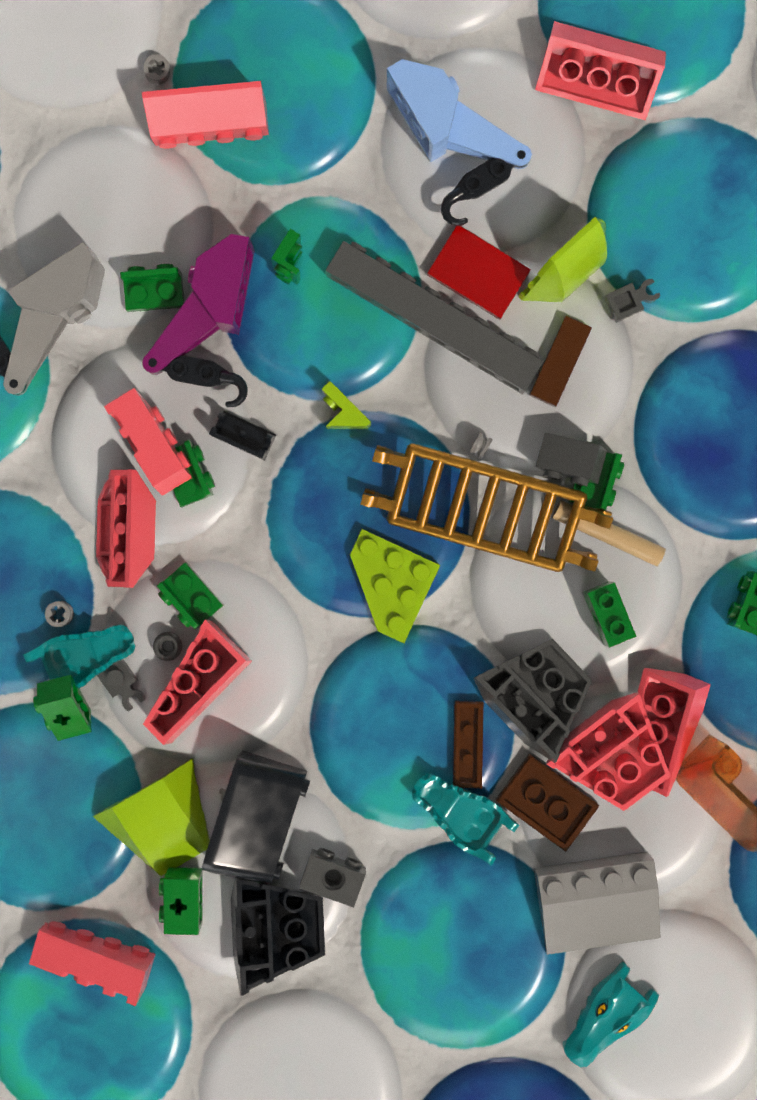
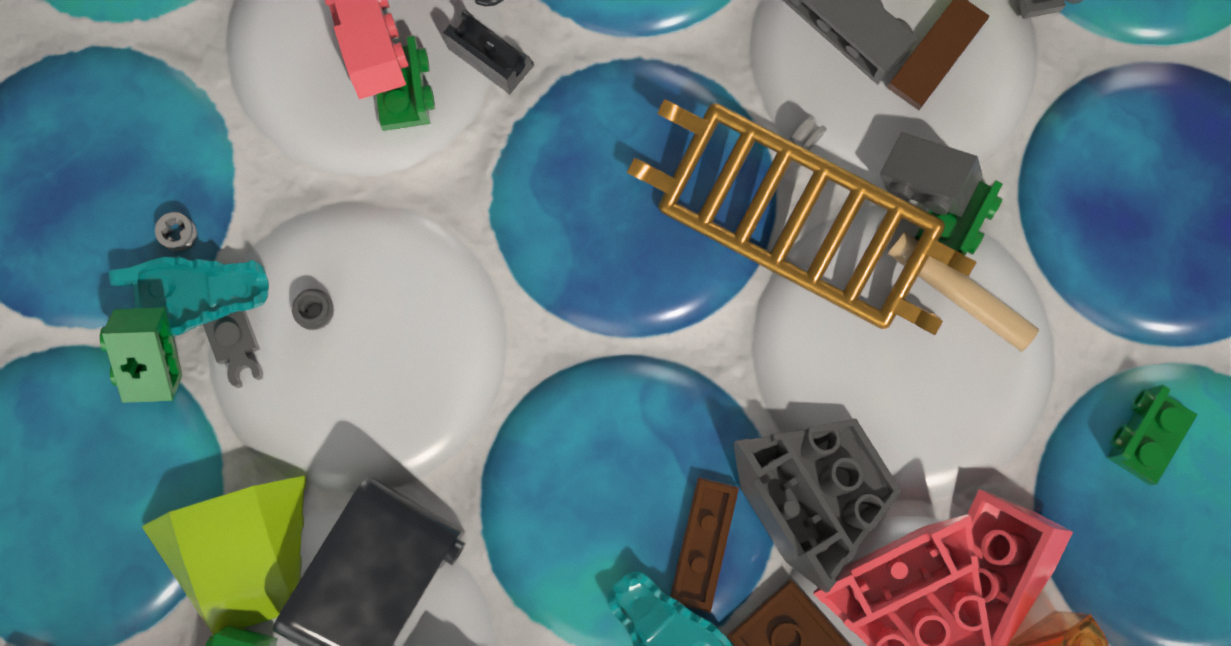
camera: 10 degrees right, 10 degrees down
coral wedge [96,469,156,588] -> none
coral wedge [143,619,252,745] -> none
green bracket [157,562,224,629] -> none
lime slope [322,381,371,429] -> none
lime plate [350,529,440,643] -> none
green brick [582,581,637,648] -> none

